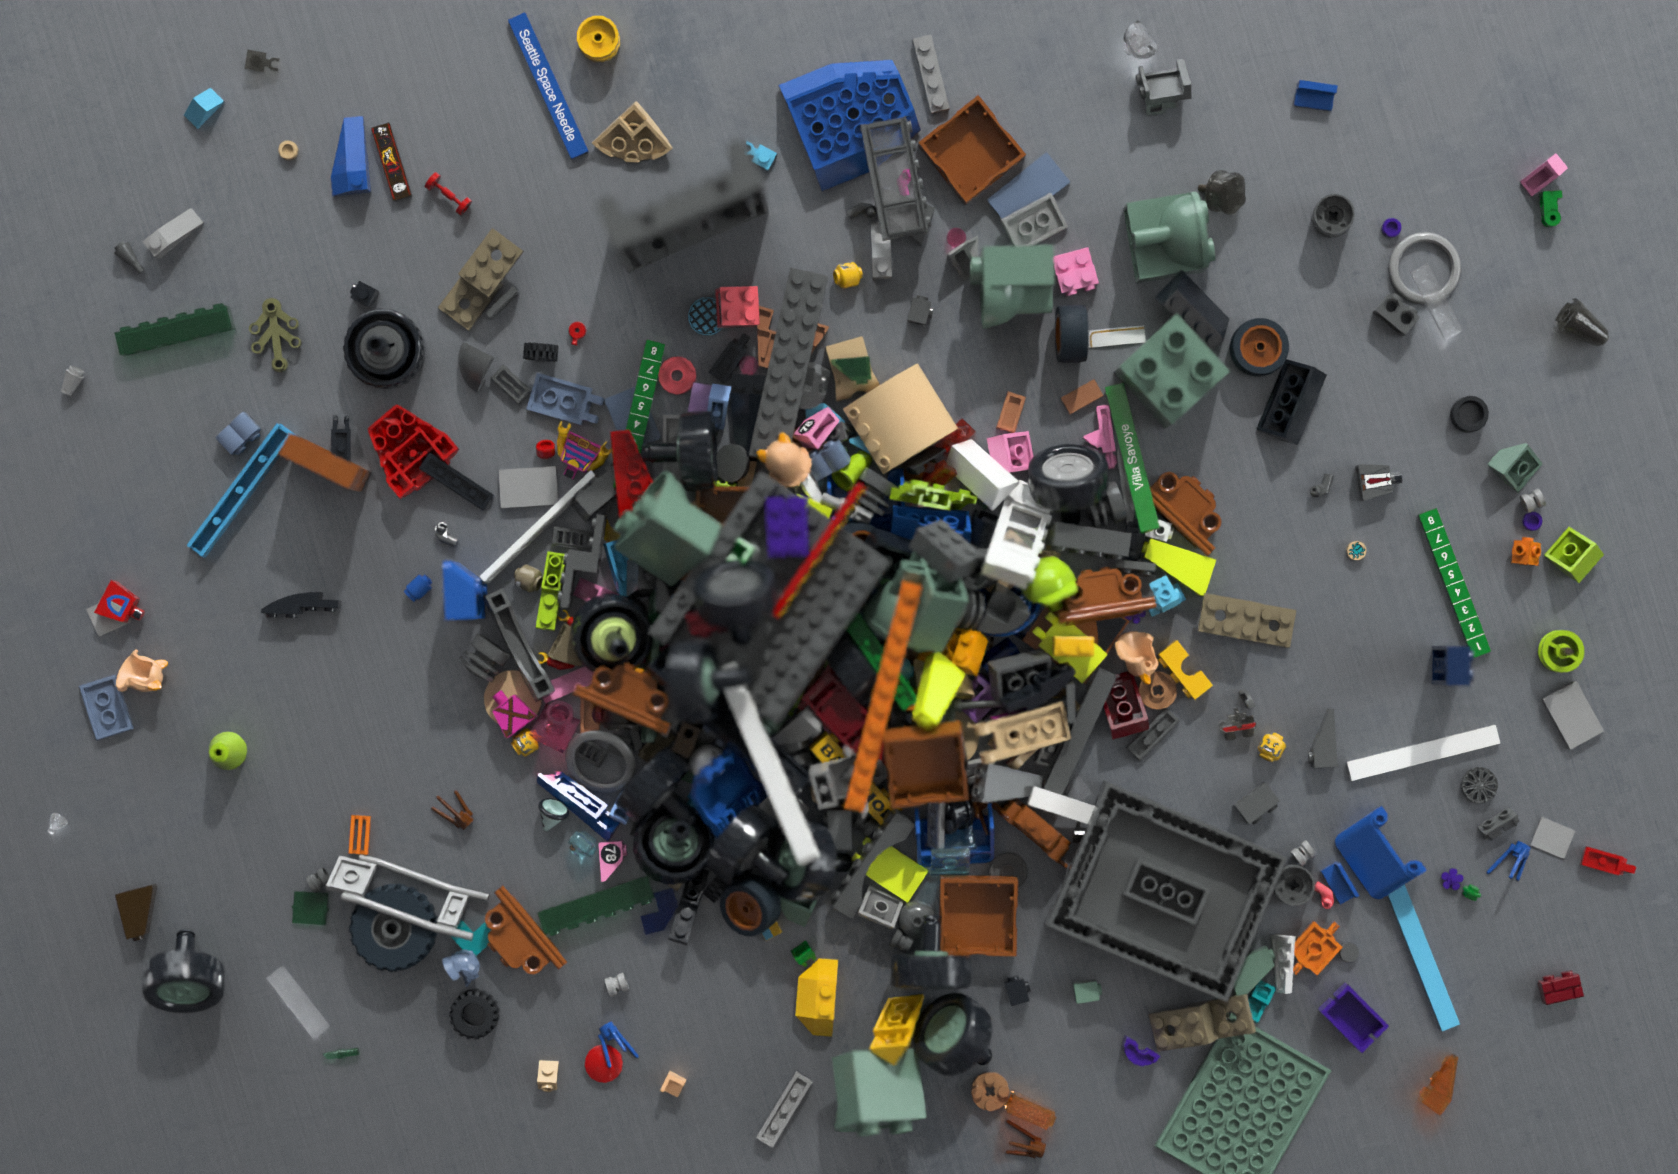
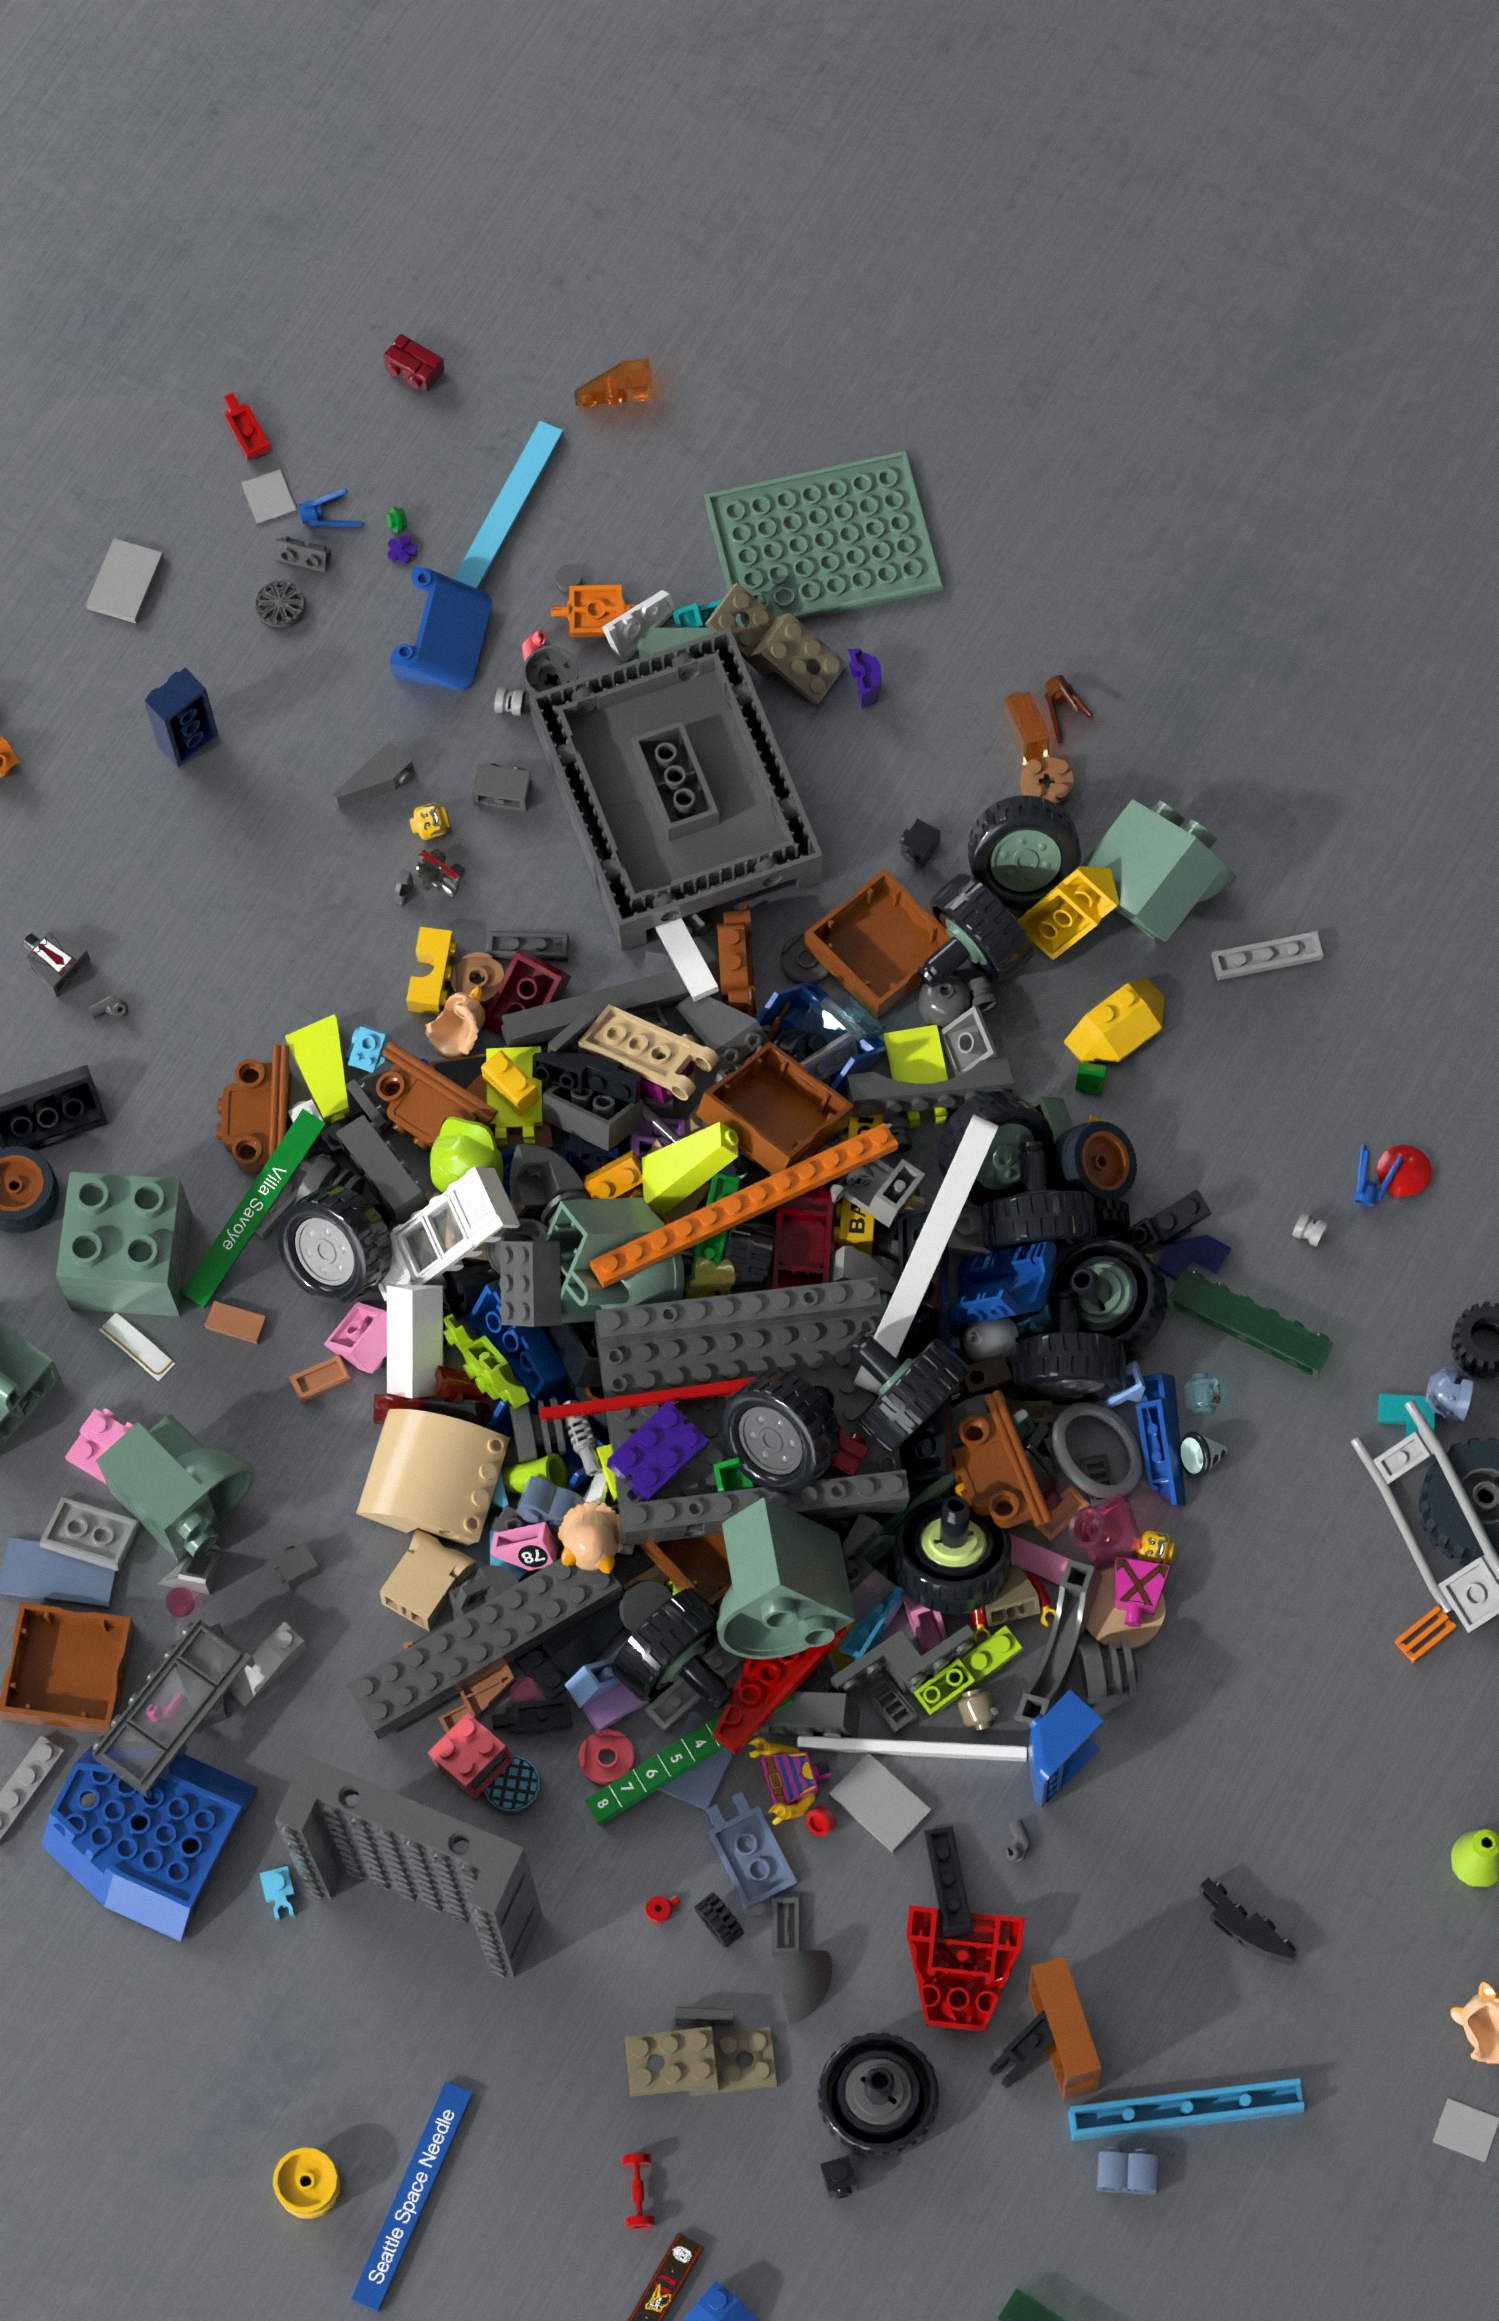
camera: 130 degrees left, 20 degrees down
red torso [94,580,145,623] -> none
olive plant [249,298,302,372] -> none
blue brick [404,574,433,602] -> none
reddish brown plant [431,790,474,830] -> none
dark orange brick [485,886,567,974] -> none
tan bracket [537,1060,559,1092] -> none
tan brick [592,101,673,162] -> none
slope [598,840,627,882] -> none
light nougat panel [660,1071,687,1097] -> none
dark grey brick [824,808,854,850] -> none
clear green slope [831,356,872,385] -> none
yellow head [833,262,863,288] -> none
dark grey arm [847,202,876,219] -> none
black wheel [1055,305,1089,363] -> none
sand green brick [1073,979,1102,1004] -> none
bright pink piece [1083,405,1117,469] -> none
black slope [1155,269,1230,351] -> none
dark tan bracket [1197,593,1296,648] -> none
dark purple piece [1318,982,1389,1053] -> none
blue panel [1320,861,1359,905] -> none
tile [1346,541,1366,560] -> none
white tile [1346,725,1500,781] -> none
green tile [1418,508,1491,658] -> none
lime wheel [1538,630,1585,672] -> none
none -> clear yellow plate [684,1257,736,1299]

